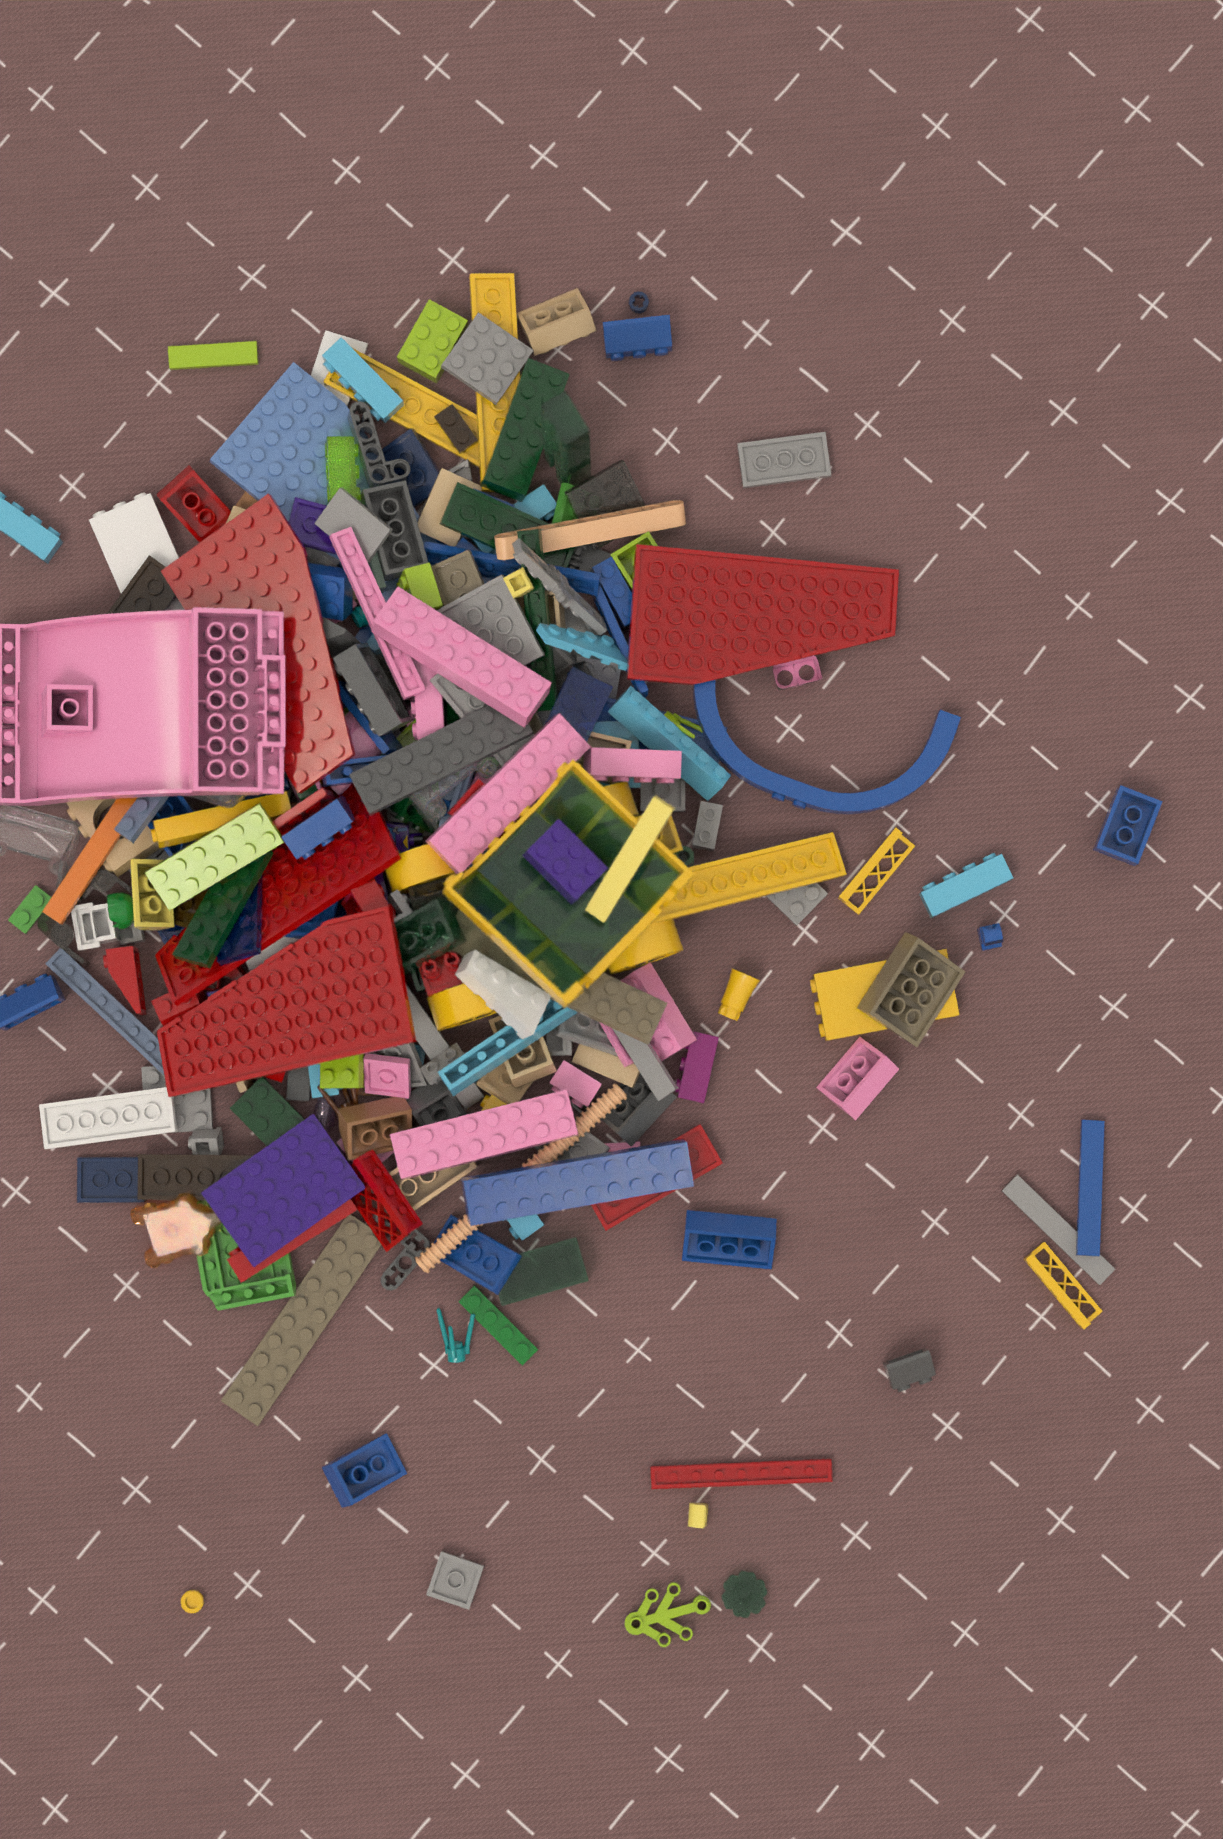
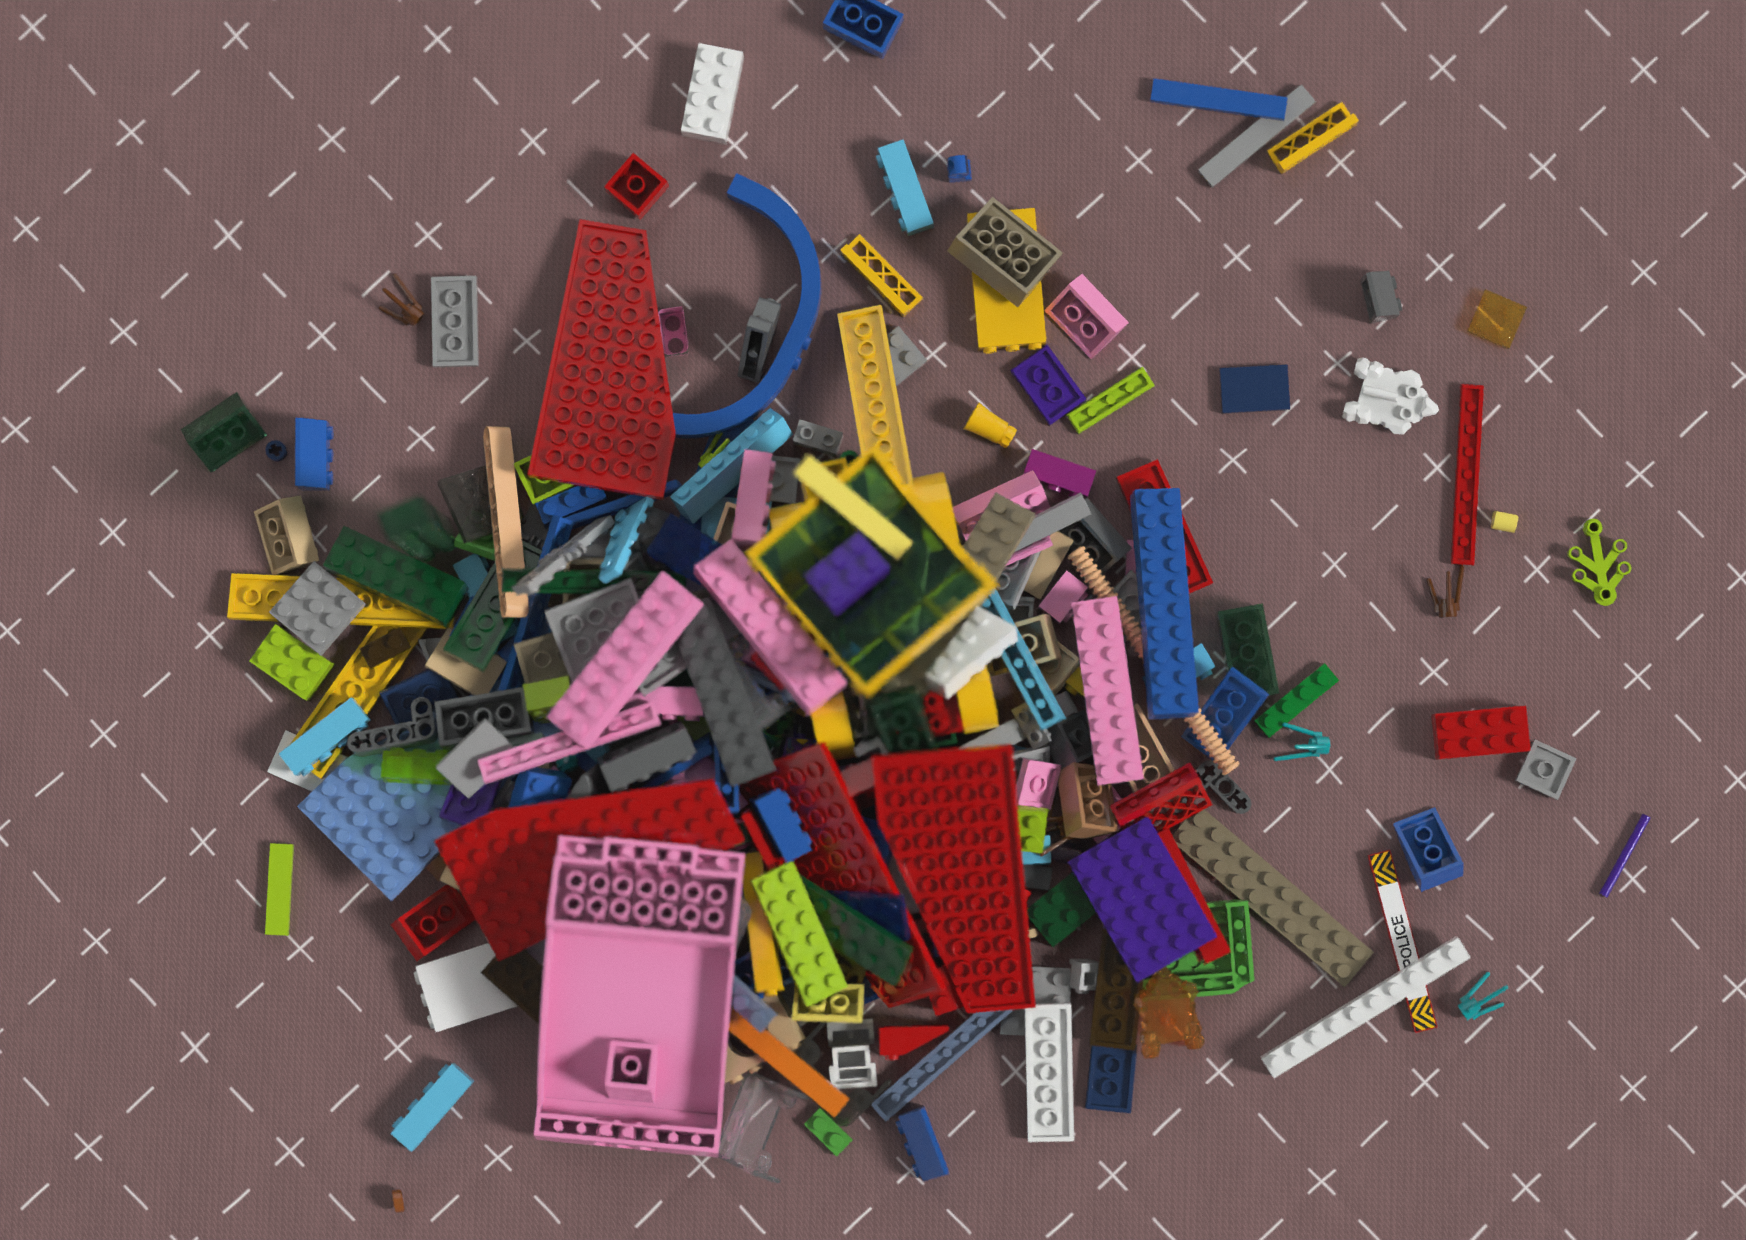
camera: 80 degrees left, 0 degrees up
green hair [107,892,134,930] -> none
yellow tile [181,1590,204,1613] -> none
light yellow brick [503,567,534,598] -> none
blue slope [682,1210,777,1269] -> none
clear green plant [721,1570,767,1618] -> none
none -> clear green slope [181,392,267,473]
none -> reddish brown plant [379,273,425,327]
none -> red brick [604,153,669,220]
none -> white brick [681,43,744,144]
none -> dark grey brick [737,297,781,383]
none -> dark purple tile [1010,345,1086,426]
none -> lime tile [1066,367,1155,435]
none -> dark blue tile [1219,364,1290,414]
none -> white brick [1260,937,1471,1078]
none -> white shield [1342,358,1439,434]
none -> tile [1367,850,1437,1033]
none -> reddish brown plant [1427,565,1464,618]
none -> red brick [1431,705,1531,760]
none -> teal plant [1457,972,1508,1021]
none -> clear yellow plate [1467,289,1527,349]
none -> dark purple bar [1599,814,1651,898]

